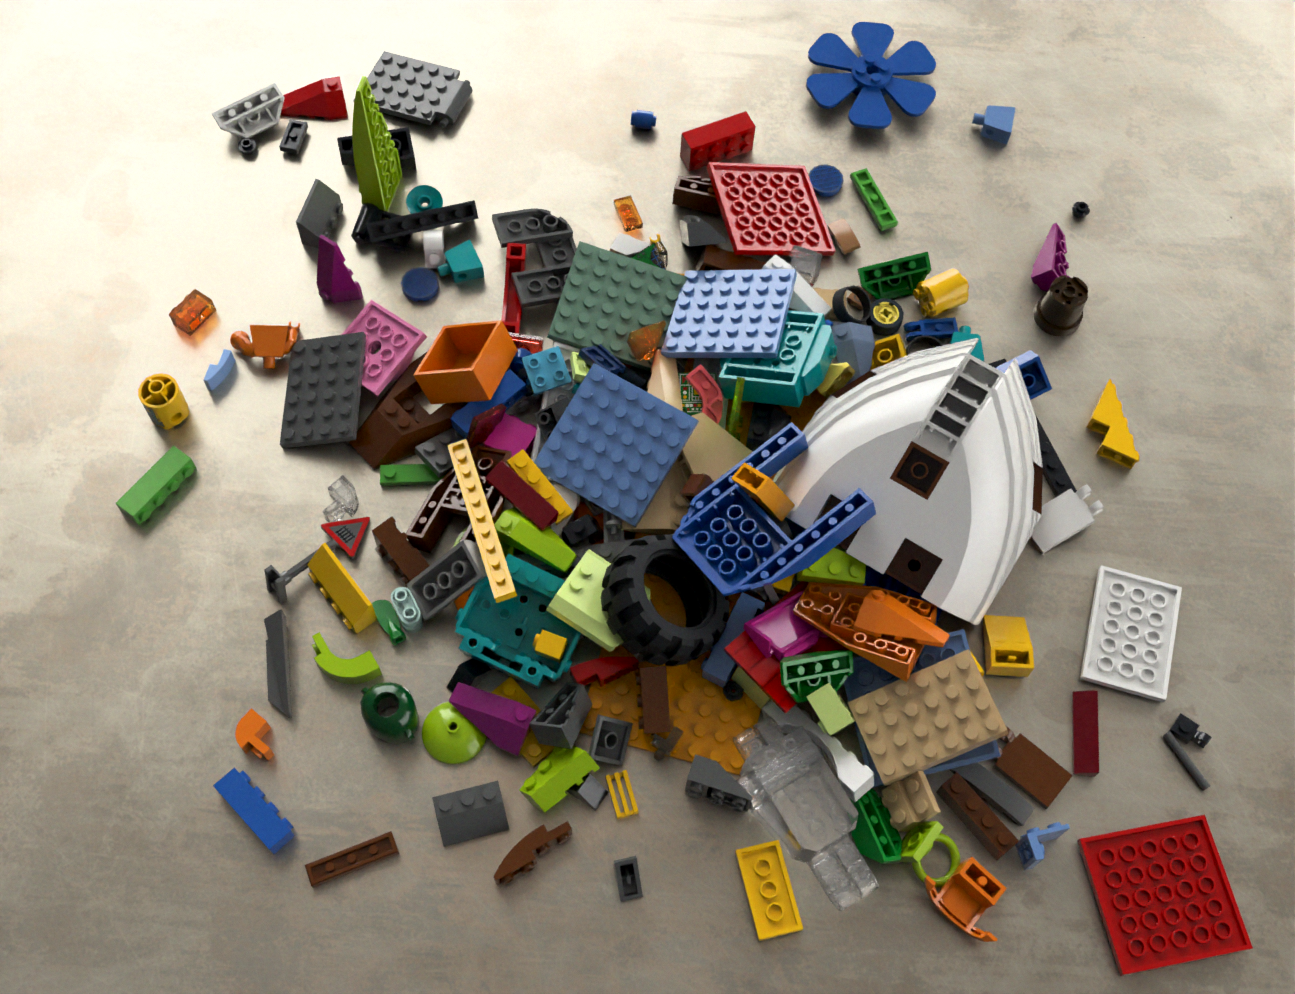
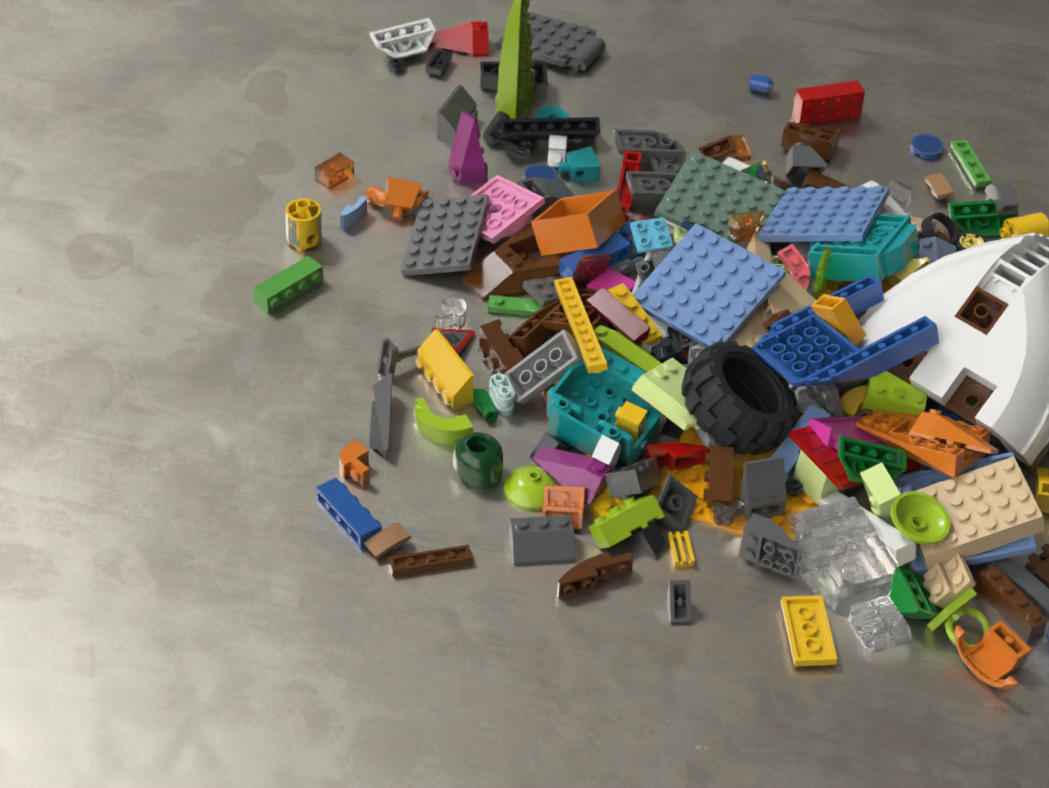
camera: 10 degrees right, 20 degrees down
plate [706,162,836,256] -> none
blue piece [806,22,936,129] -> none
none -> medium nougat slope [364,522,411,560]
none -> dark grey slope [518,177,575,218]
none -> orange slope [542,484,585,529]
none -> white brick [592,435,621,467]
none -> reddish brown slope [698,135,736,159]
none -> dark grey slope [739,456,786,521]
none -> reddish brown slope [768,173,794,191]
none -> lime dish [890,491,951,545]
none -> dark grey arch [985,183,1020,215]

